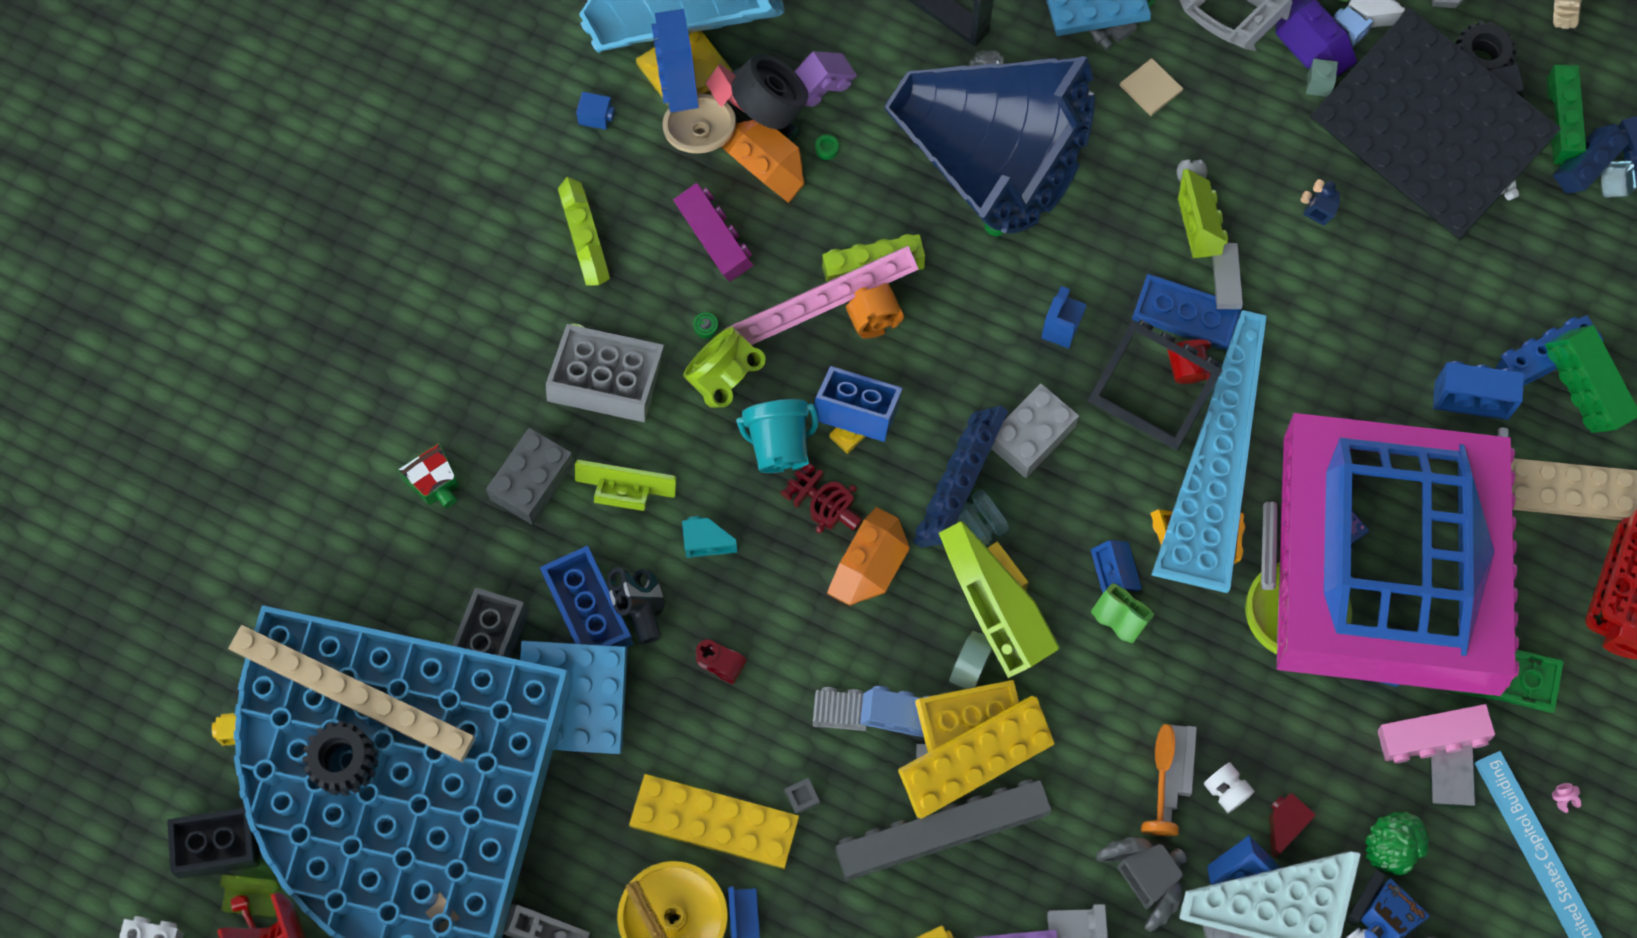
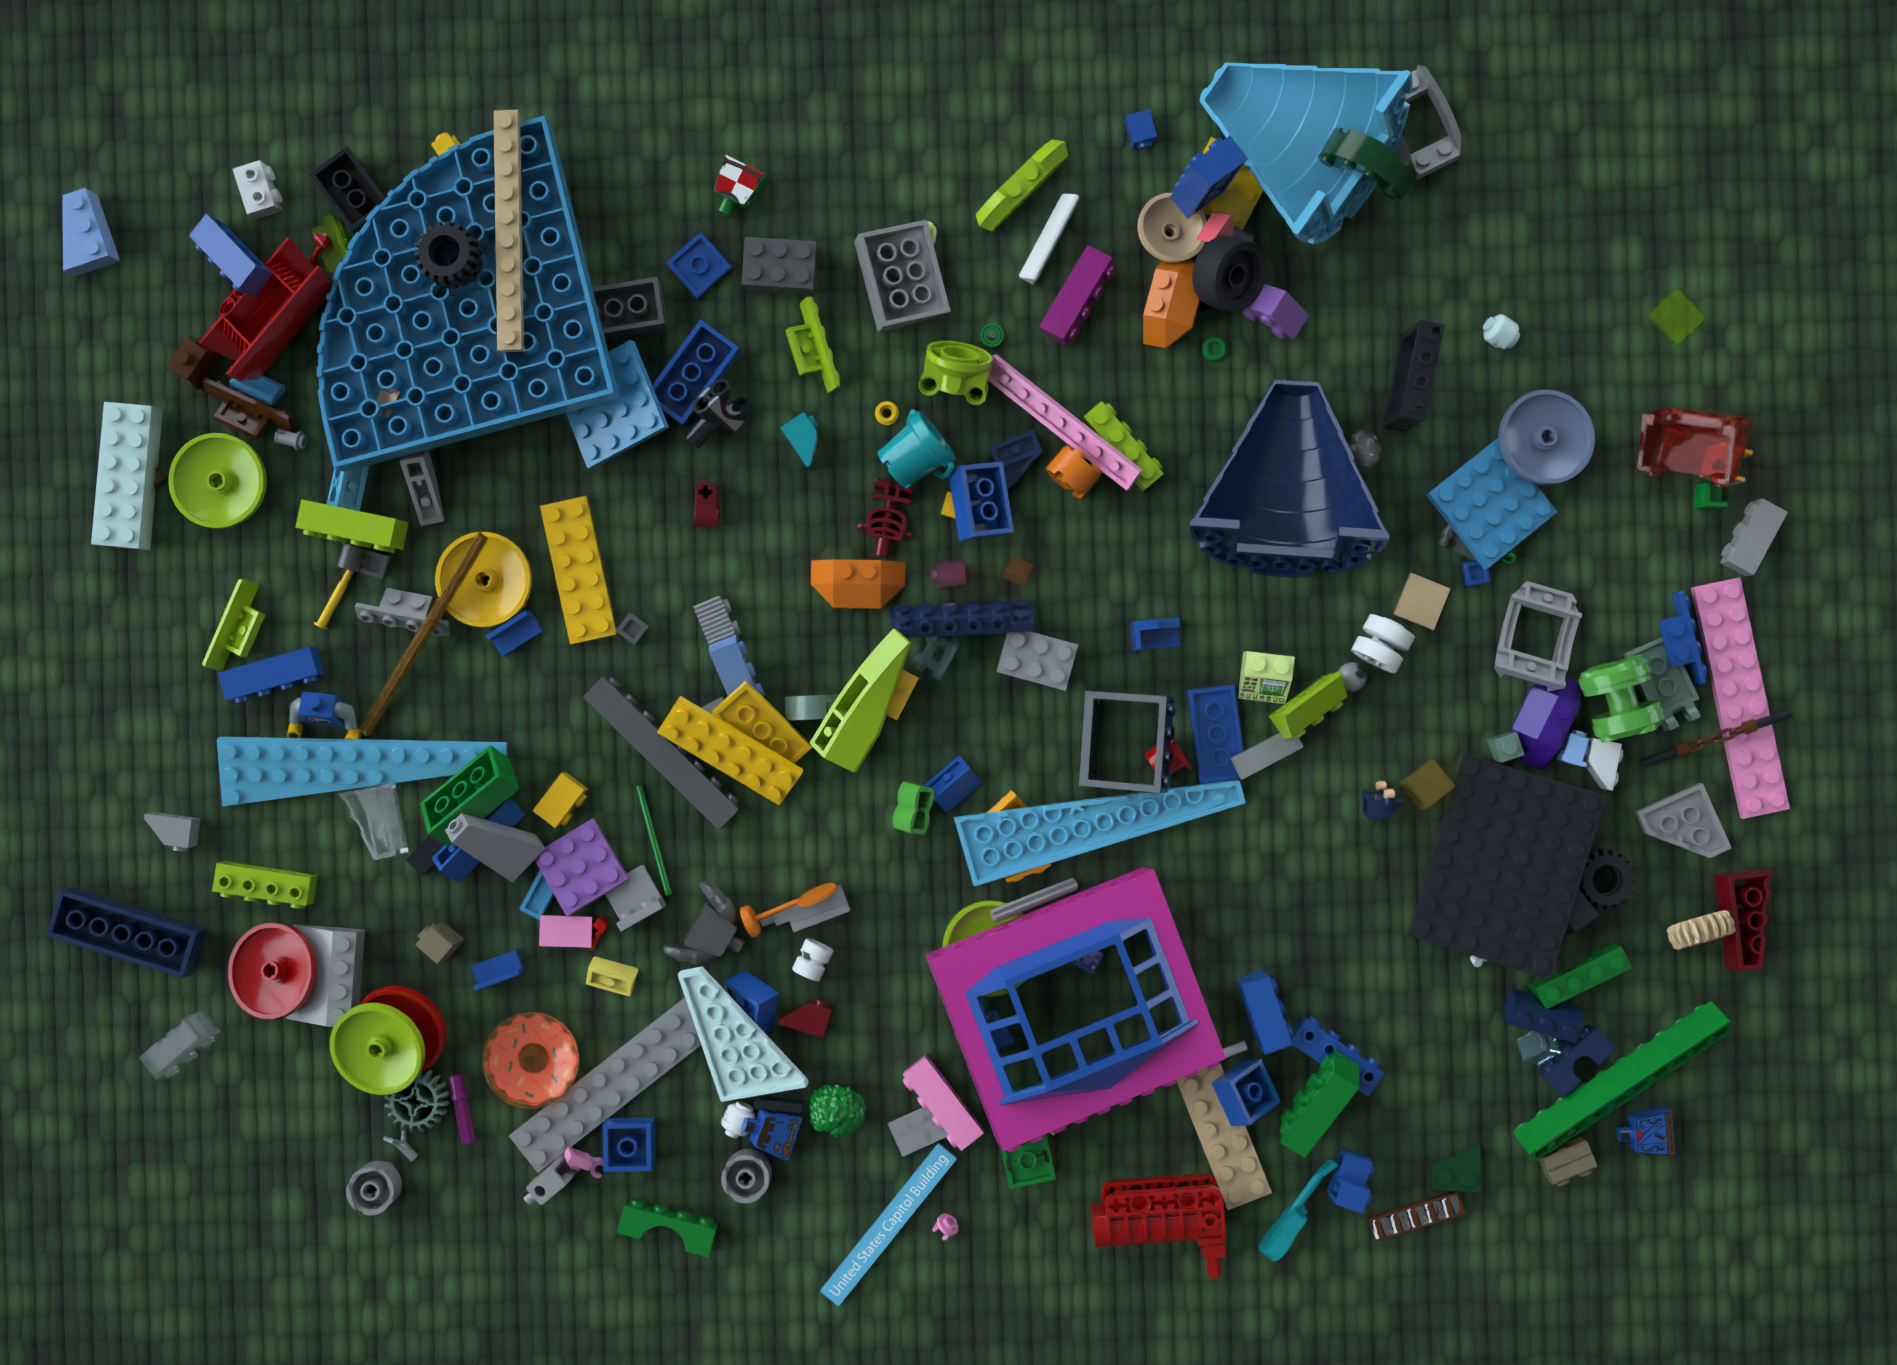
camera: 60 degrees right, 20 degrees up
none -> green axle [636,785,672,896]
none -> blue tile [666,232,733,299]
none -> yellow plate [875,401,899,425]
none -> clear pink brick [931,560,966,590]
none -> dark blue wing [990,430,1042,490]
none -> clear orange plate [1002,556,1033,587]
none -> white slope [1019,194,1079,285]
none -> blue brick [1211,1059,1281,1126]
none -> yellowish green slope [1238,651,1295,704]
none -> white wheel [1351,614,1415,674]
none -> clear yellow head [1399,758,1455,810]
none -> blue tile [1461,561,1491,587]

